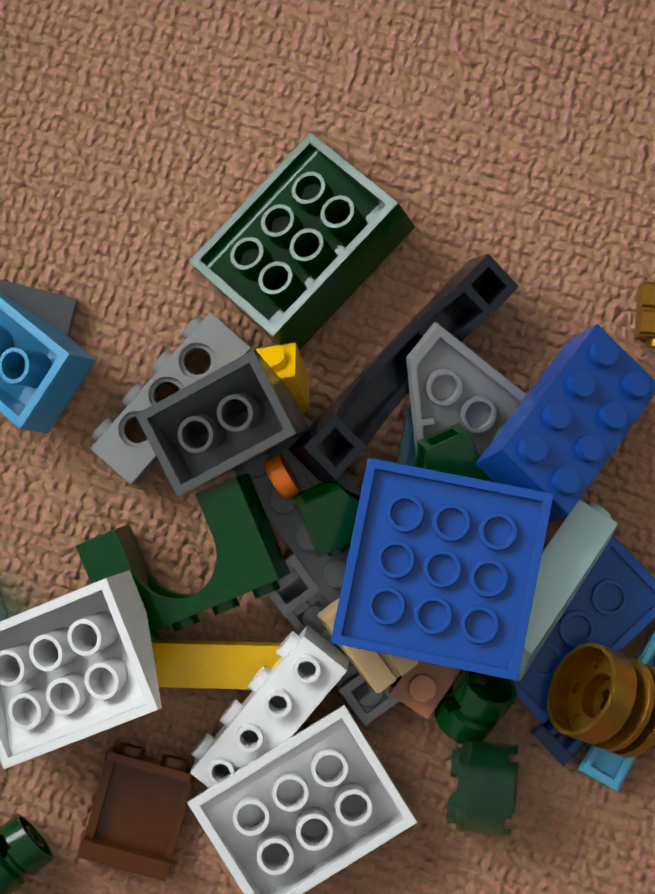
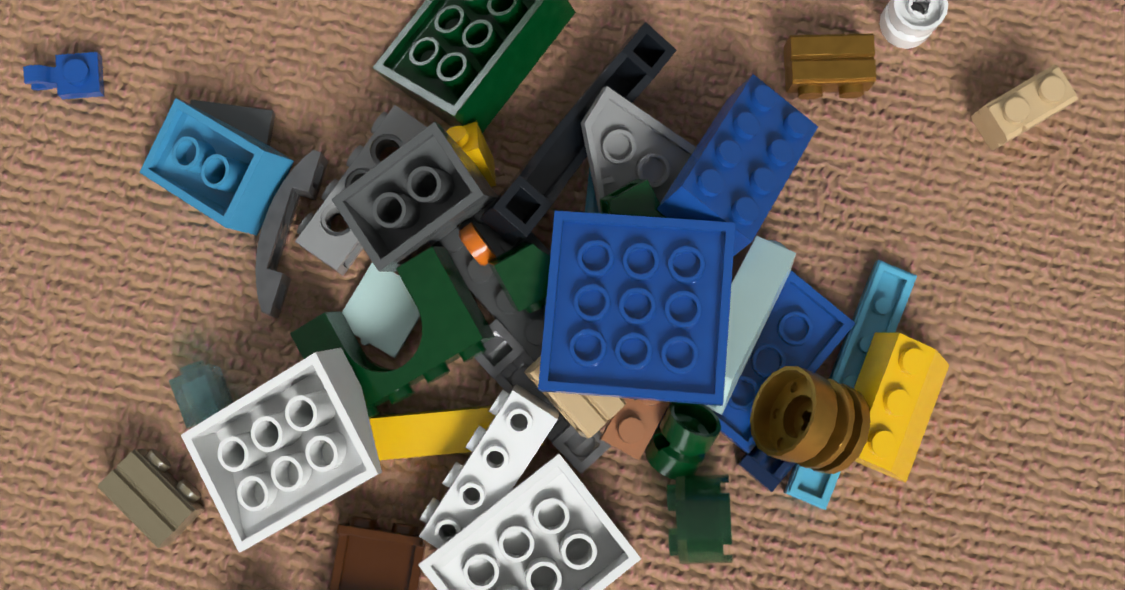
camera: 10 degrees left, 5 degrees down
none -> flat silver slope [255,150,328,319]
none -> light aqua piece [342,262,421,359]

